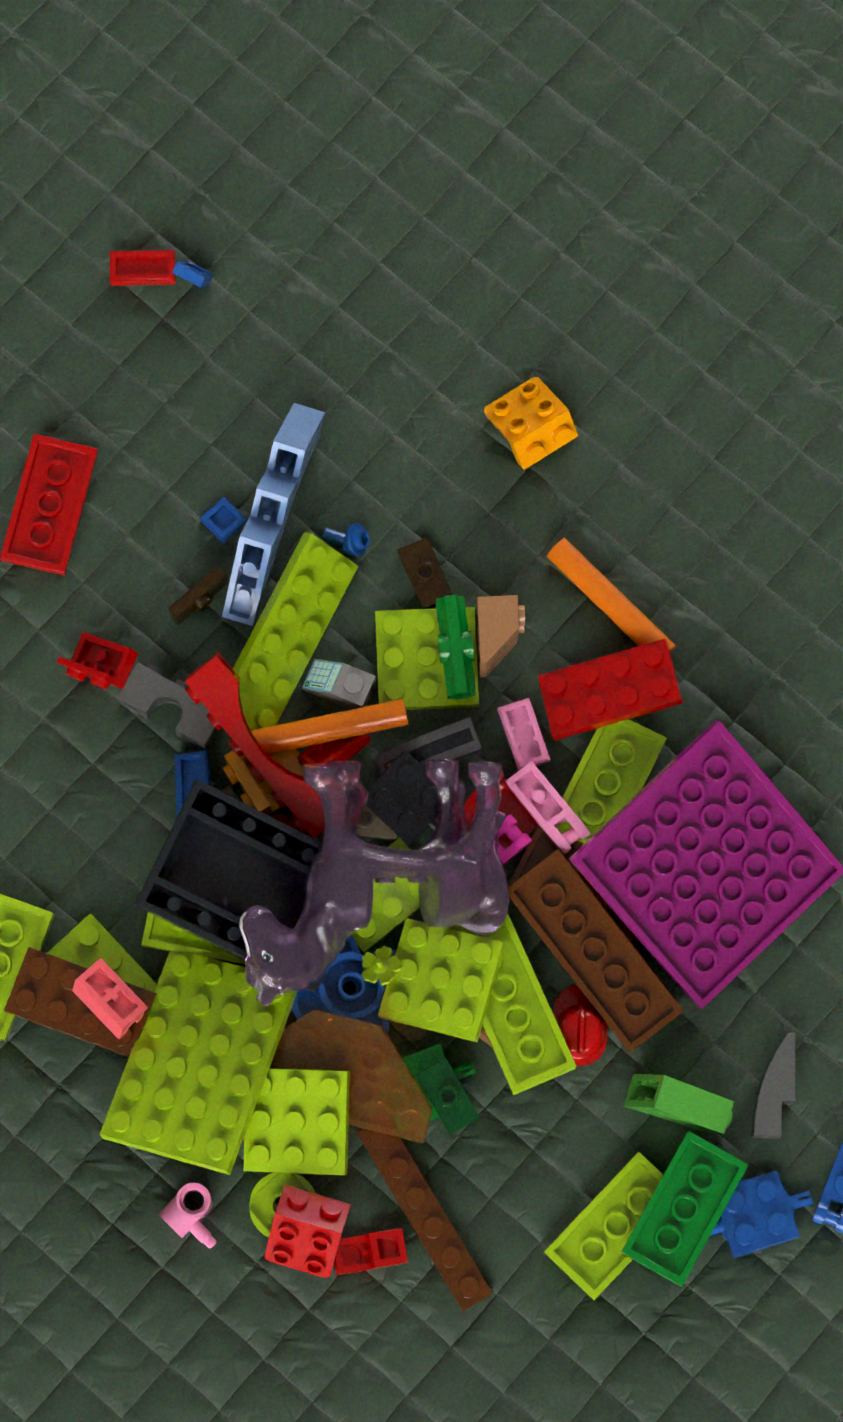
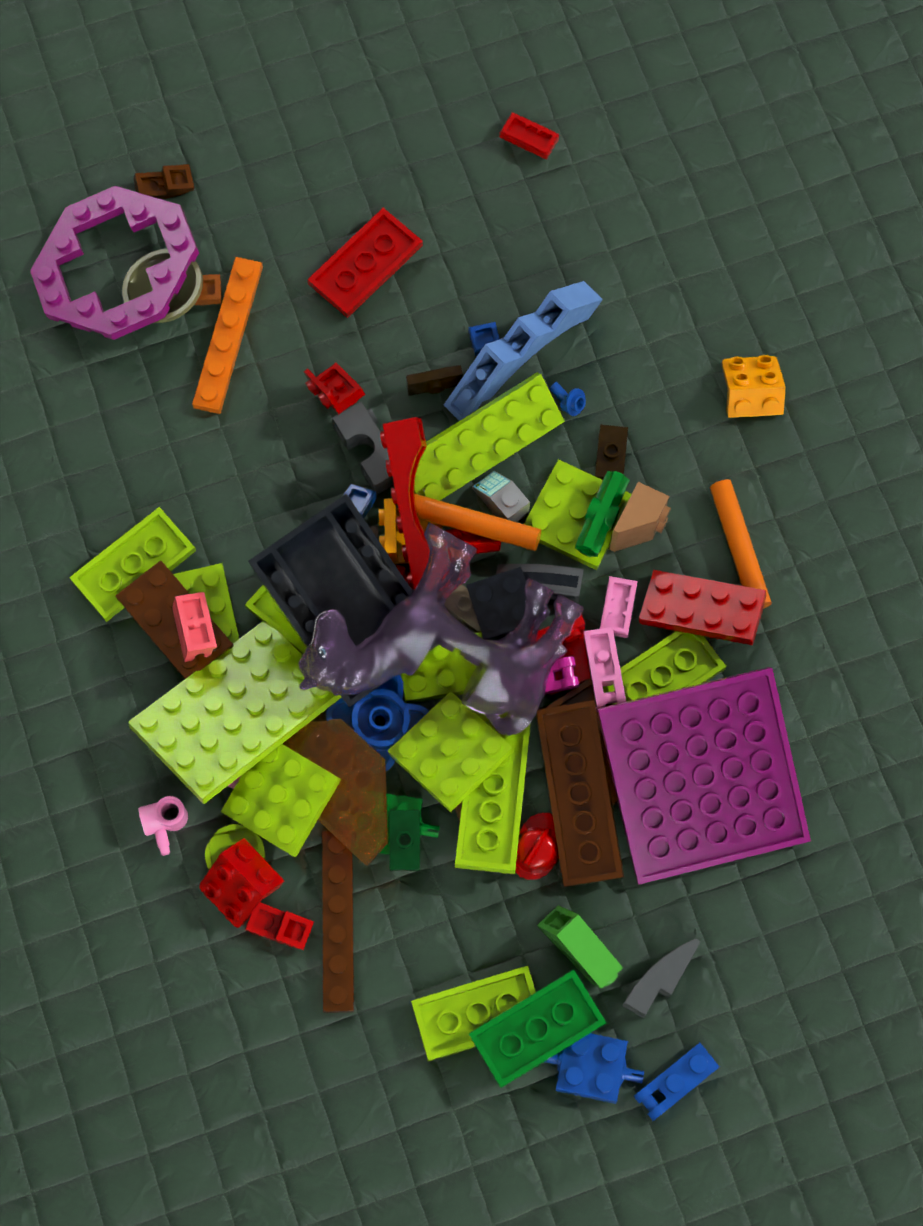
camera: 30 degrees right, 5 degrees down
blue tile [172,260,213,287] -> none
lime plant [361,946,402,985] -> none

